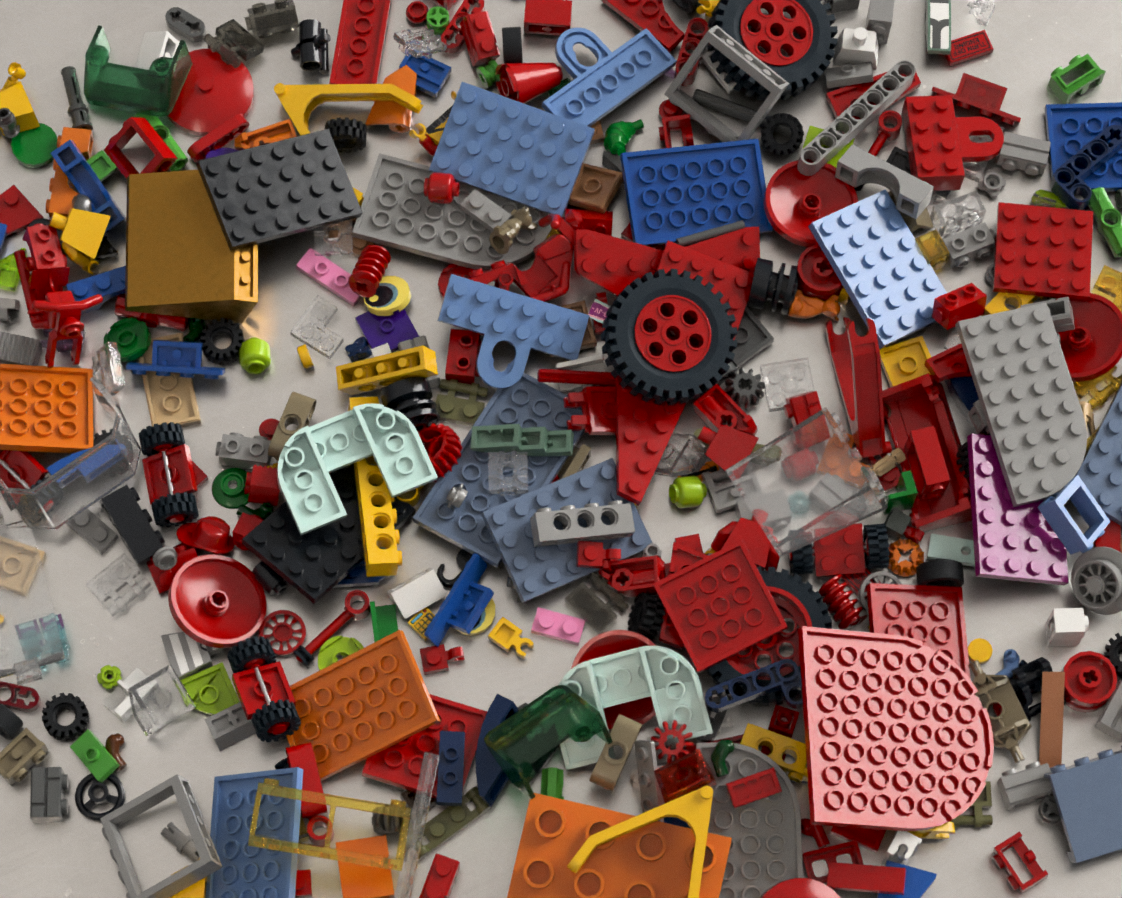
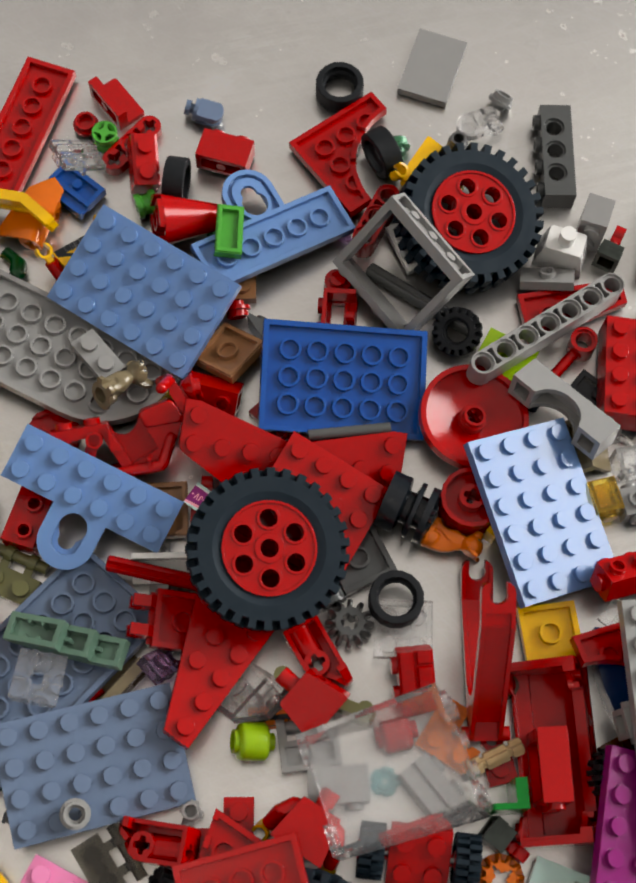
camera: 10 degrees right, 0 degrees up
red head [424,172,460,204] -> none
light grey brick [530,500,635,547] -> none
red plate [576,541,621,568] -> none
green piece [604,119,644,156] -> none
none -> dark green arm [0,247,27,280]
none -> light grey plate [59,798,91,830]
none -> clear purple plate [136,649,180,686]
none -> bright green tile [214,204,244,259]
none -> red plate [226,300,251,320]
none -> black tyre [368,570,424,628]
none -> pearl dark grey piece [591,225,627,273]

